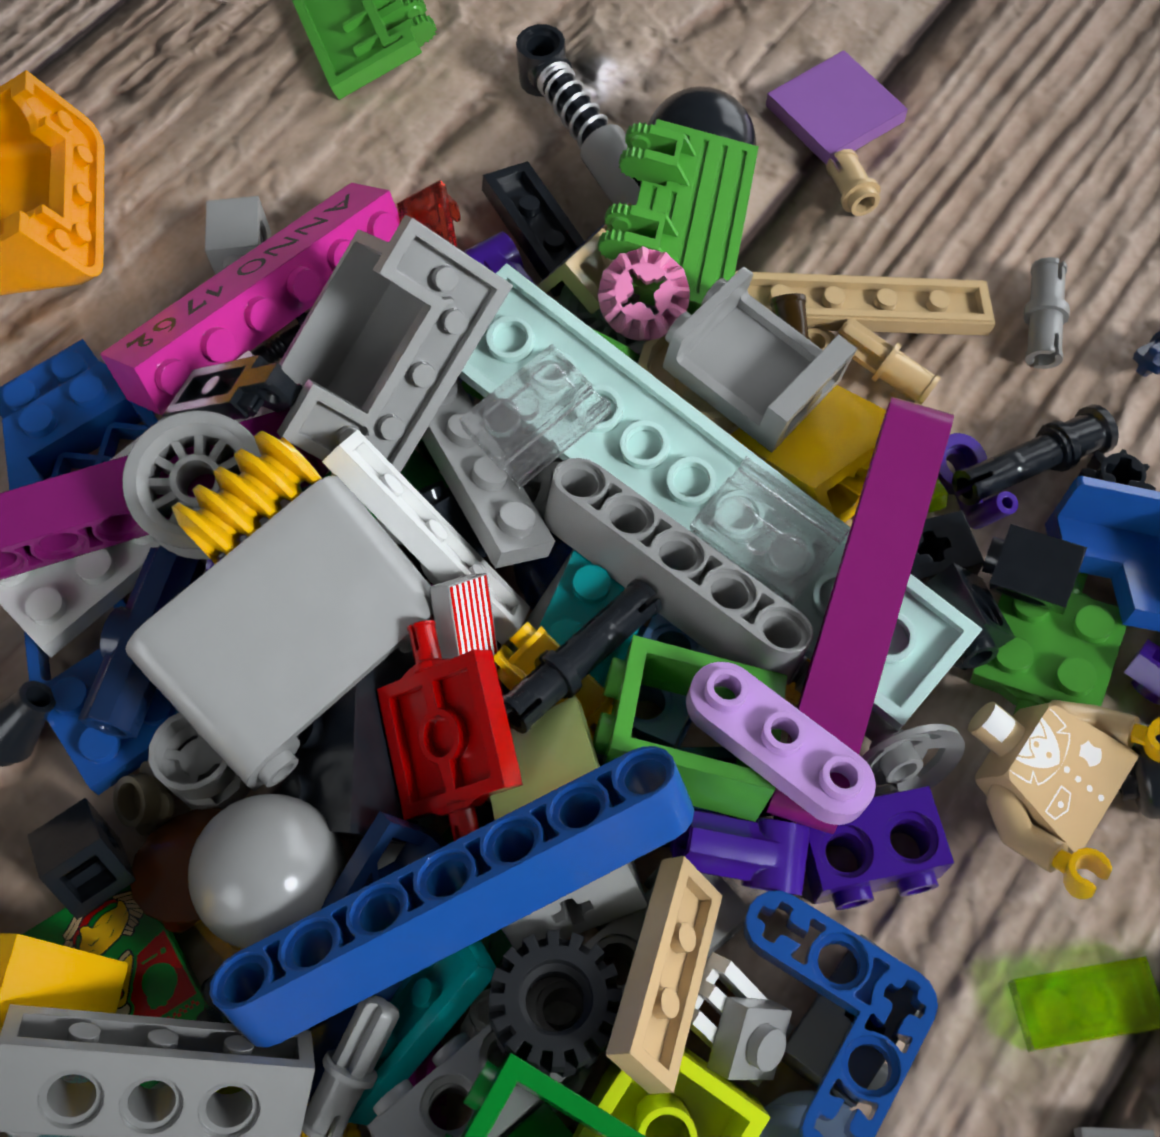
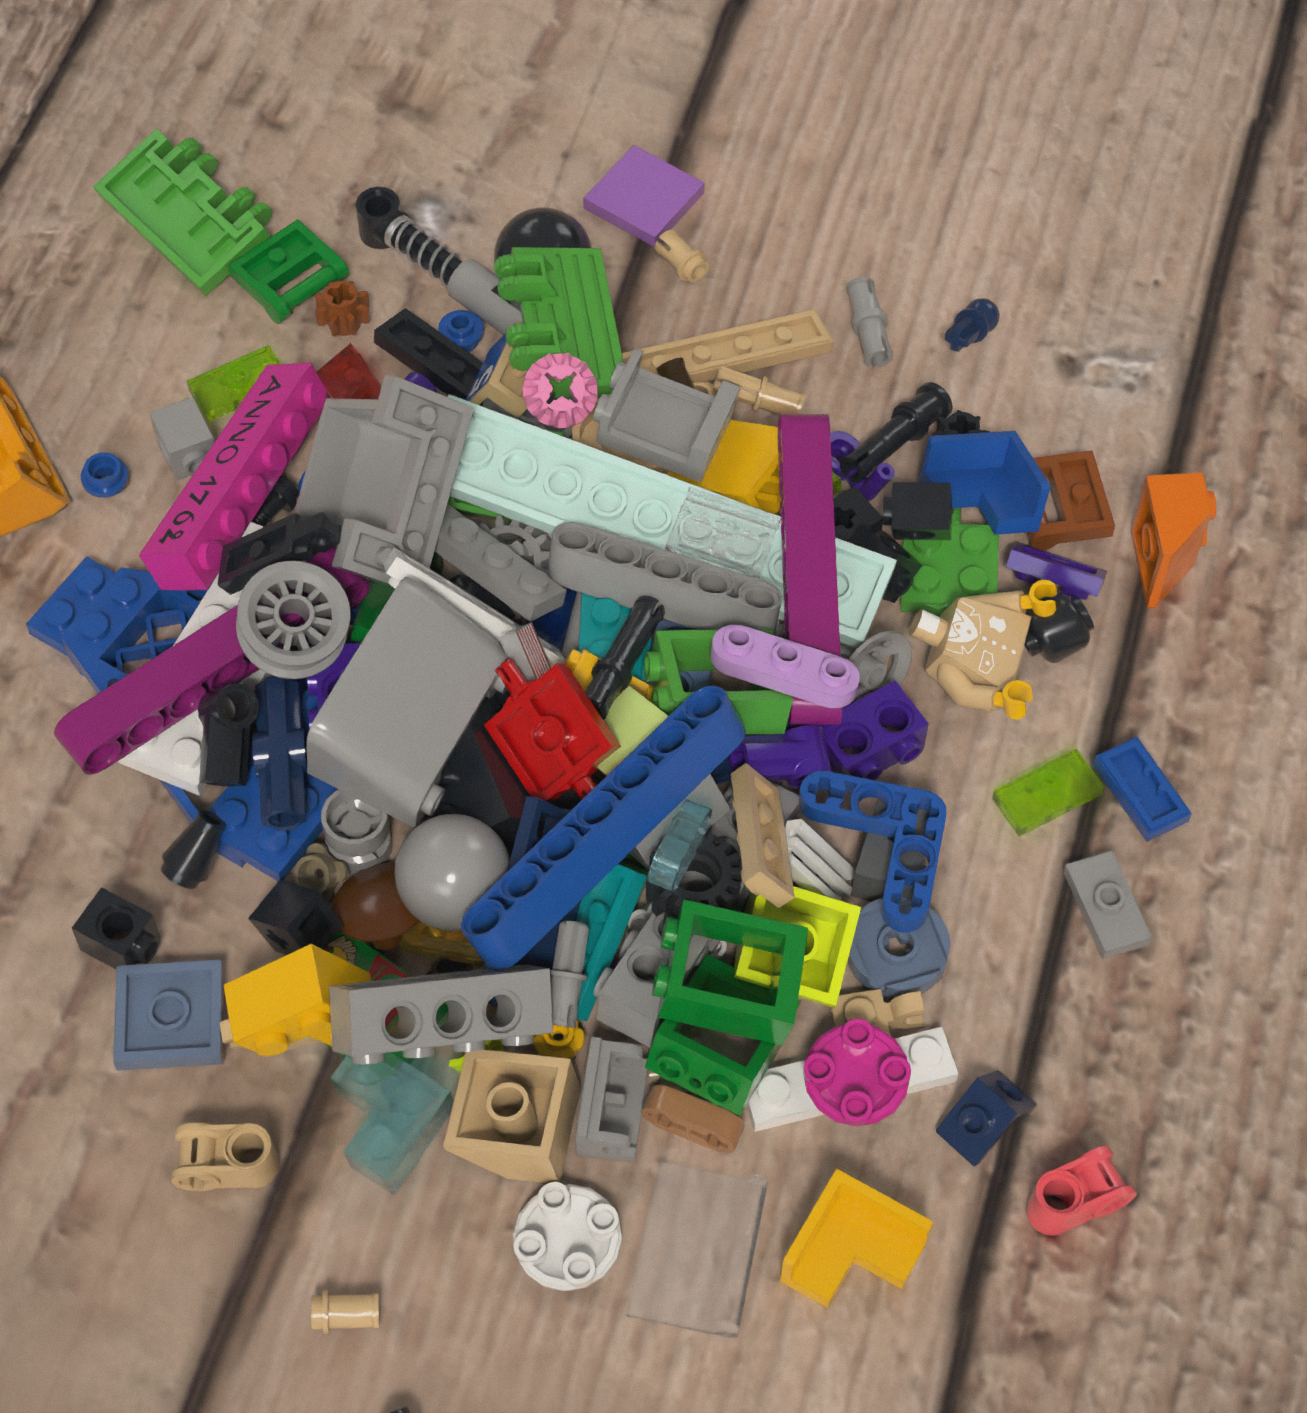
camera: 25 degrees left, 5 degrees down
yellow piece [171,431,322,564] -> none
clear plate [459,344,611,489] -> none
light grey plate [707,997,792,1080] -> none
none -> blue plate [81,452,129,498]
none -> clear neon green plate [187,345,281,422]
none -> black piece [198,683,259,787]
none -> green plate [228,219,350,324]
none -> dark orange gear [315,281,370,336]
none -> blue plate [438,310,484,352]
none -> clear light blue beam [648,799,712,892]

